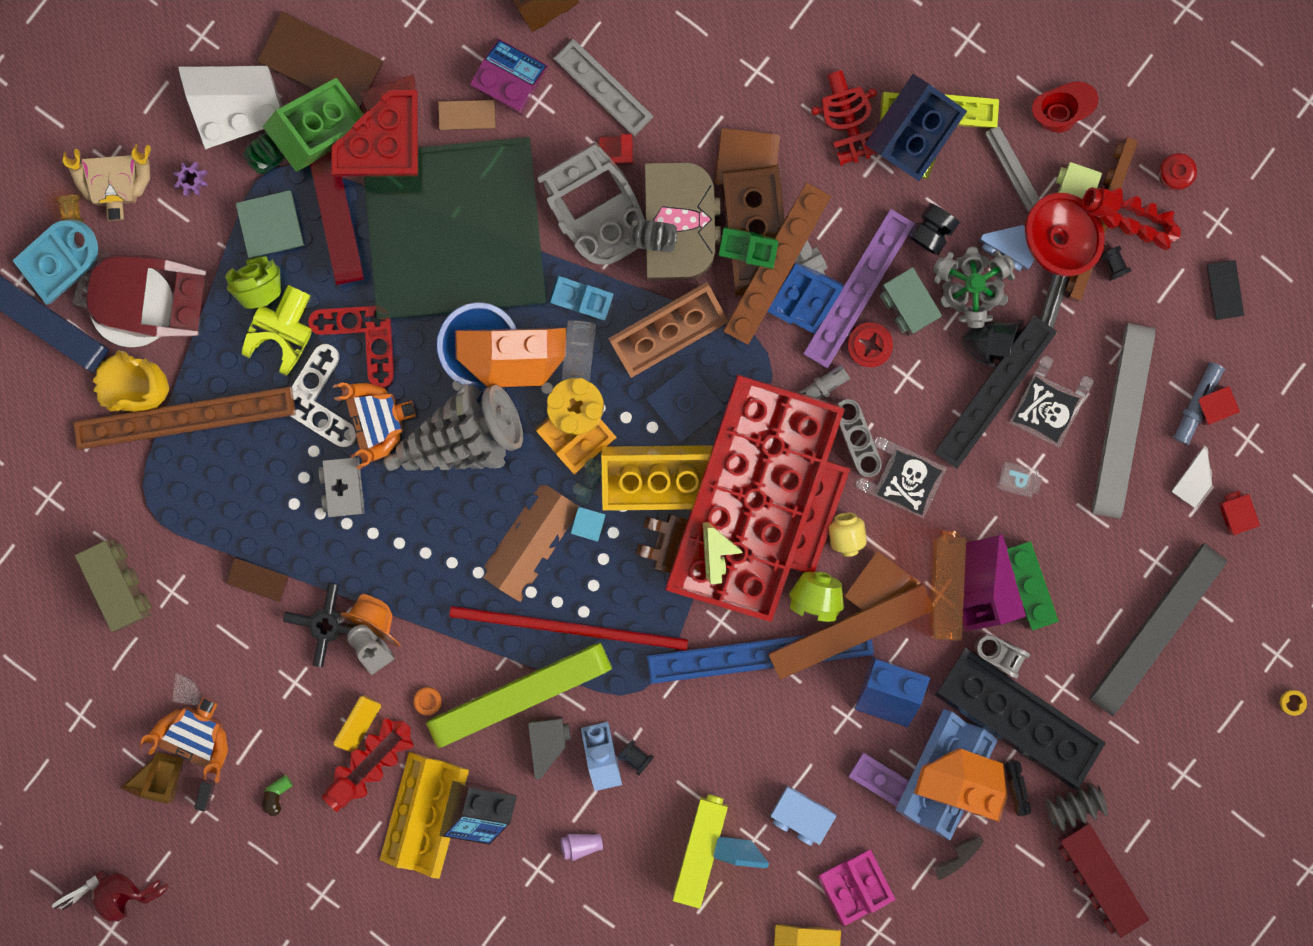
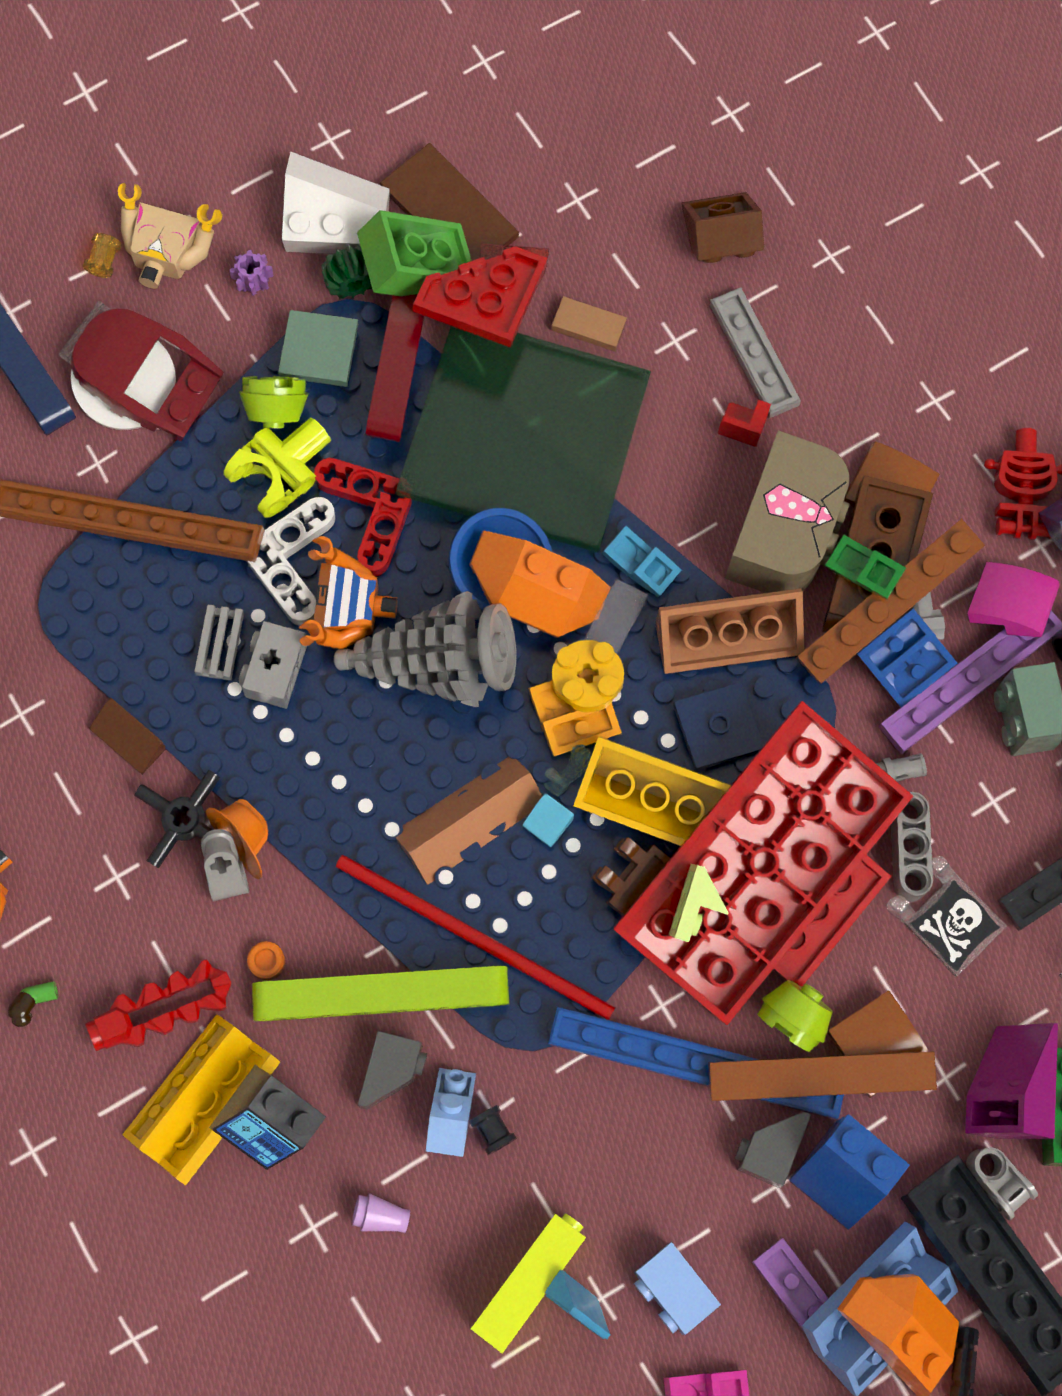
camera: 20 degrees right, 15 degrees down
medium azure plate [12,219,98,305] -> none
yellow piece [93,350,169,412] -> none
yellow slope [333,695,381,752] -> none
magenta slope [470,39,548,115] -> none
light grey slope [538,141,645,265] -> none
dark grey gear [629,219,677,252] -> none
light yellow head [829,513,867,557] -> none
red gear [848,322,893,368] -> none
clear orange window [929,530,966,640] -> none
none -> light grey tile [195,605,244,680]
none -> dark grey slope [734,1112,811,1188]
none -> dark pink slope [967,562,1060,637]

